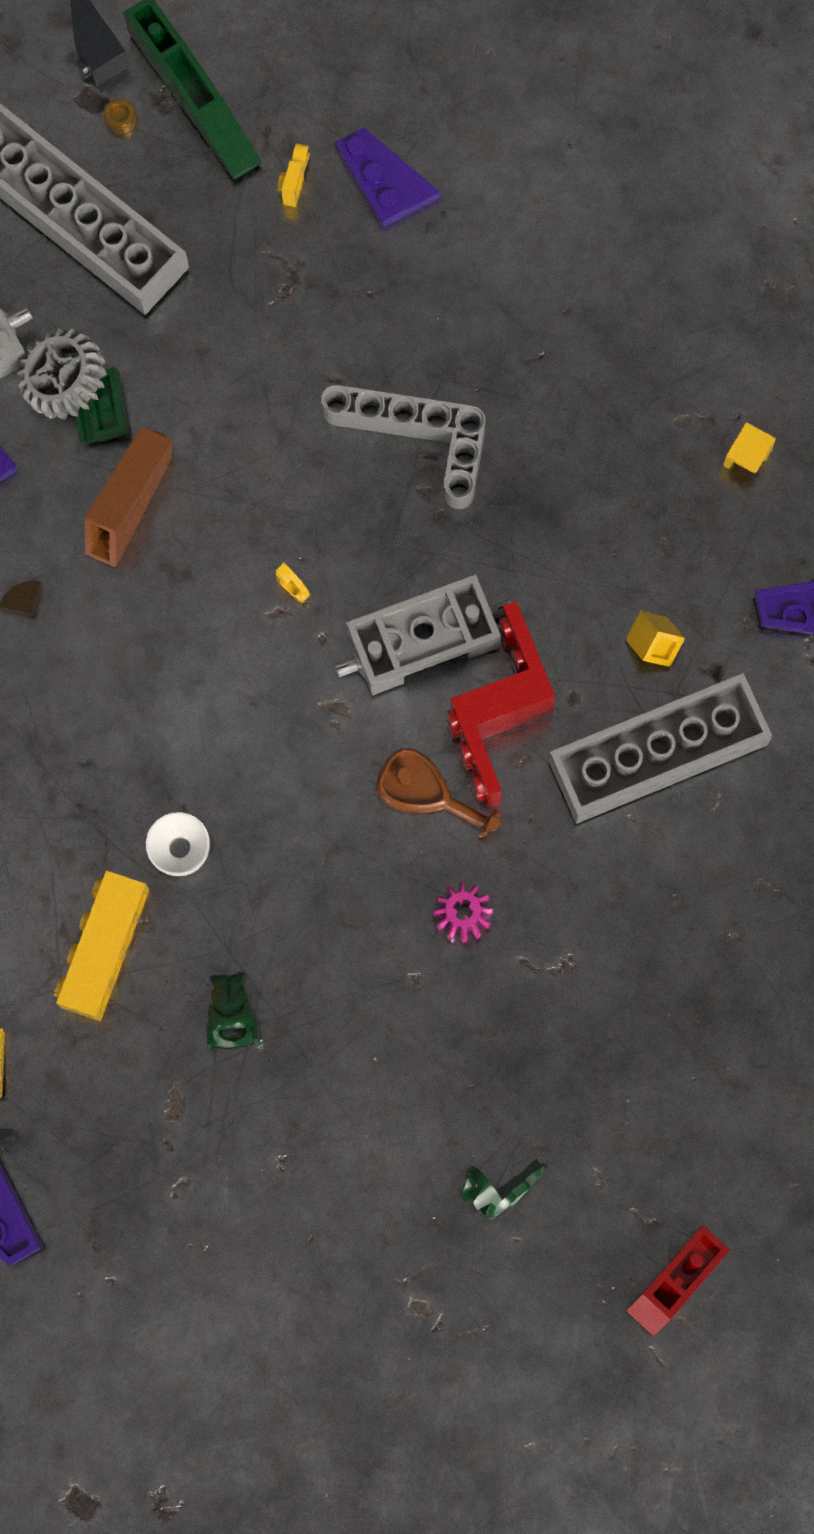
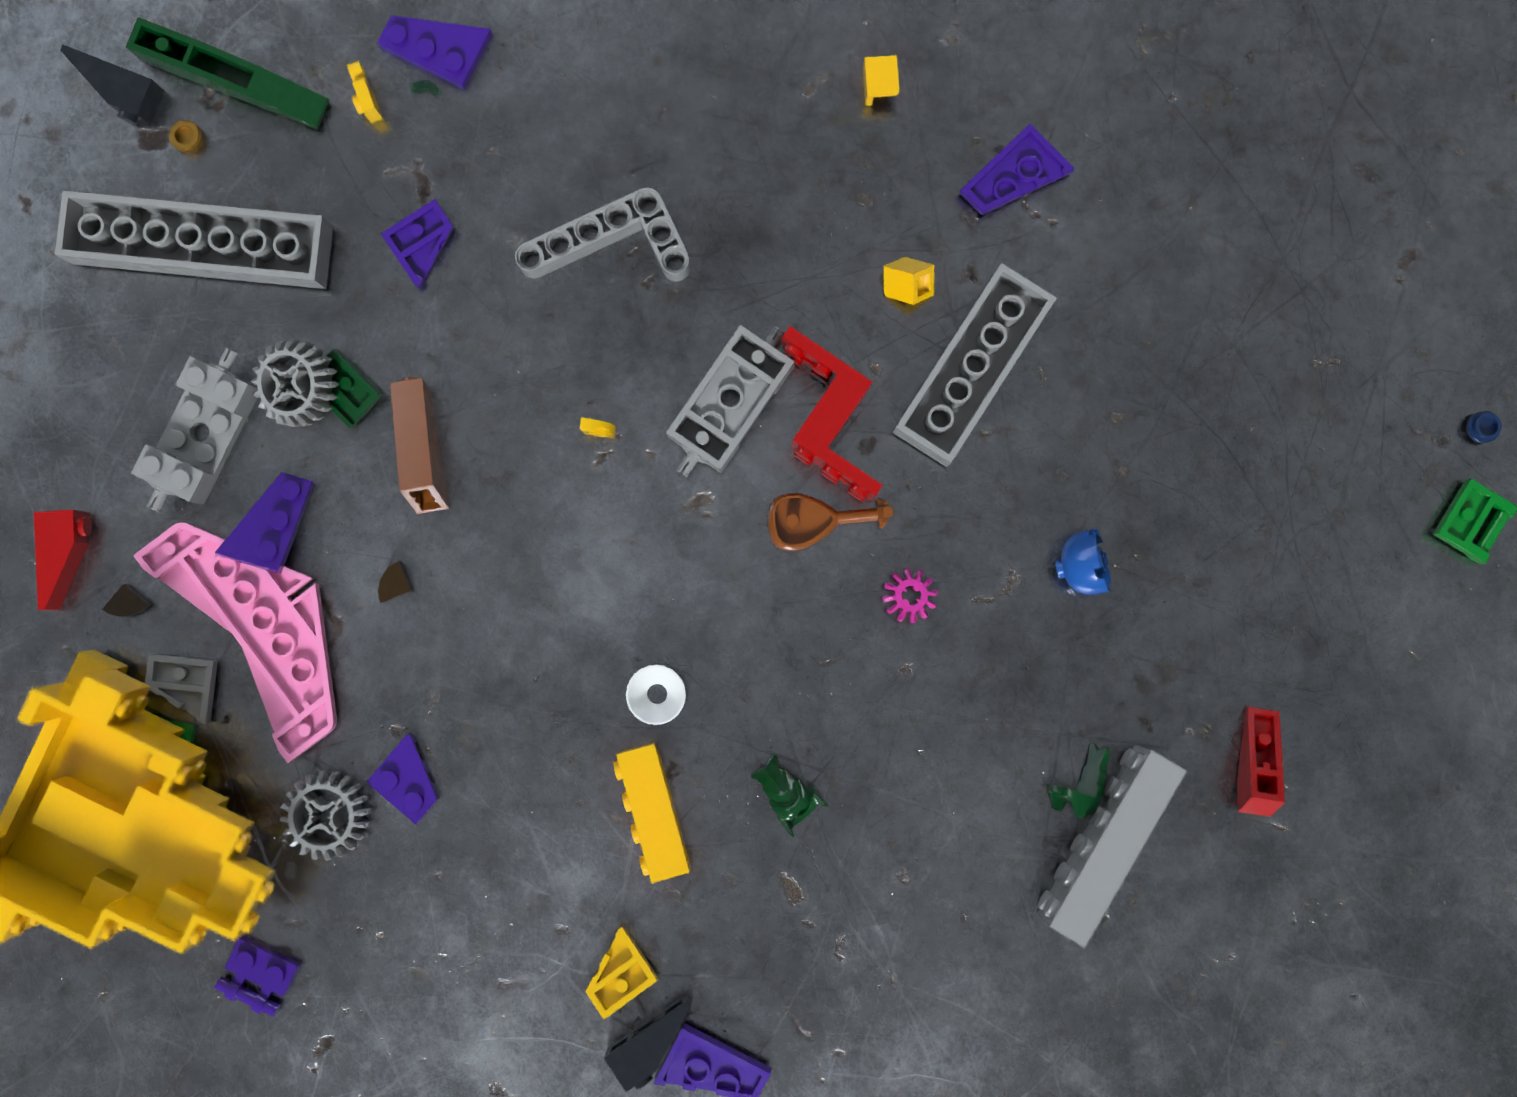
camera: 35 degrees left, 10 degrees up
none -> dark purple wing [381,199,454,288]
none -> clear green leg [410,80,439,94]
none -> light grey brick [1037,745,1187,948]
none -> blue cylinder [1056,528,1111,595]

